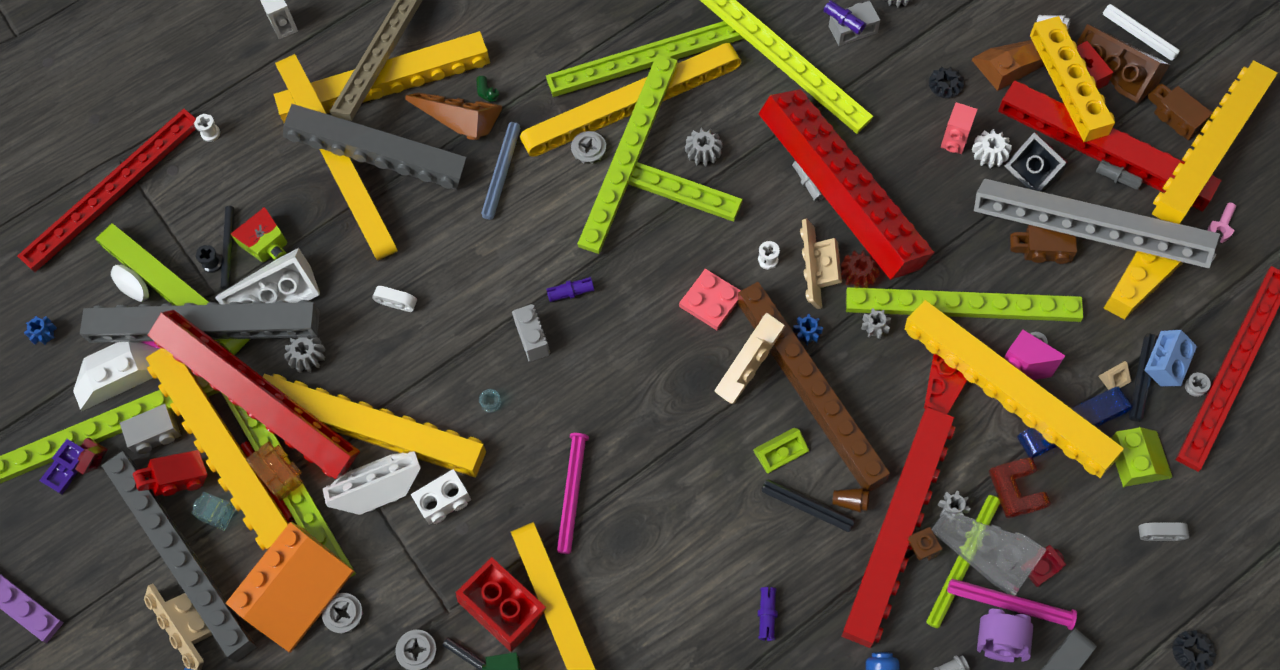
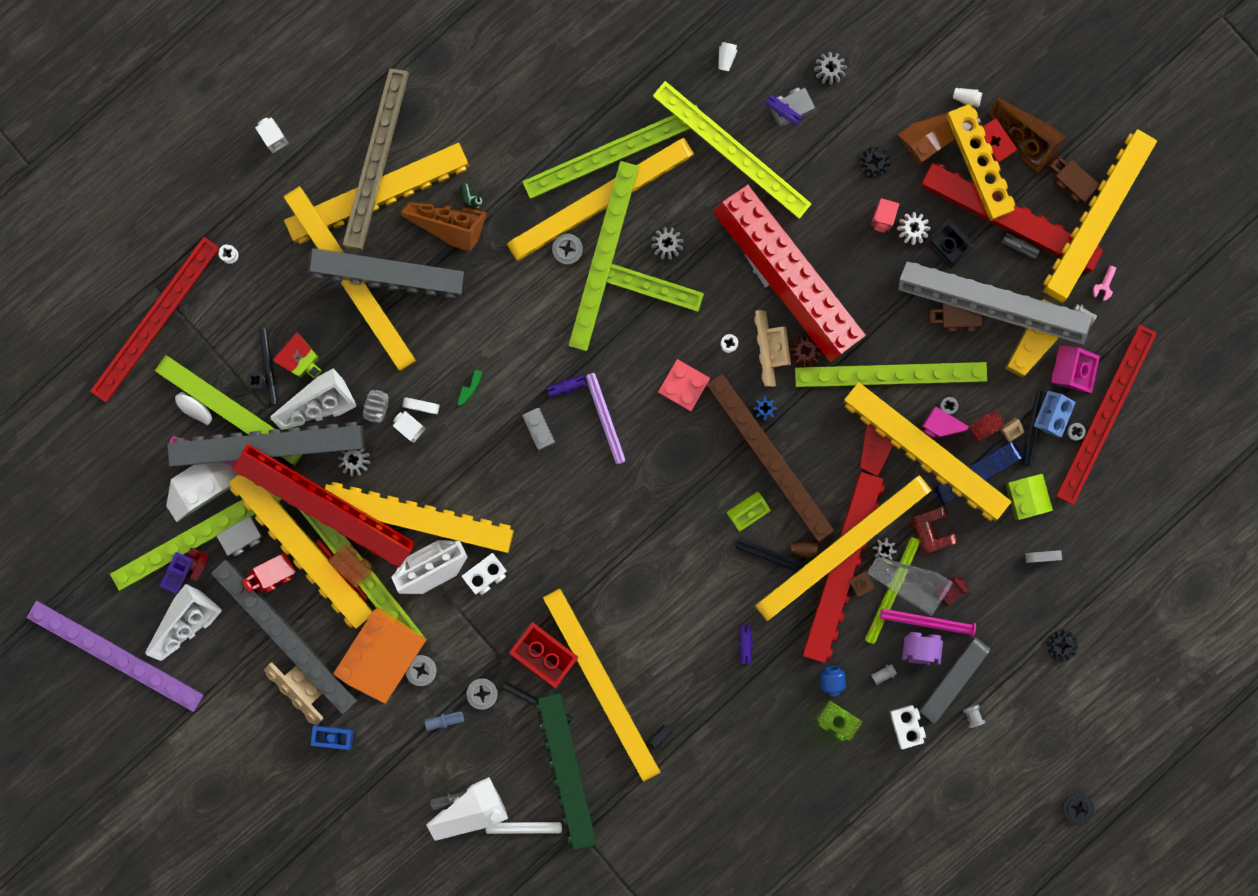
camera: 10 degrees left, 20 degrees up
blue gear [24,316,57,345] -> none
clear light blue brick [191,492,236,531] -> none
clear light blue bush [479,389,502,413] -> none
sand blue axle [481,122,521,220] -> none
dark pink axle [557,433,589,554] -> none
bracket [715,313,785,404] -> none
light grey gear [861,308,891,339] -> none
white axle [1103,4,1179,60] -> none
none -> white wedge [145,584,222,661]
none -> light grey gear [363,390,389,423]
none -> white brick [393,411,426,443]
none -> green slope [457,370,484,407]
none -> lavender axle [586,373,625,464]
none -> yellow beam [755,475,931,621]
none -> clear red gear [970,411,1004,440]
none -> dark pink slope [1051,345,1100,393]

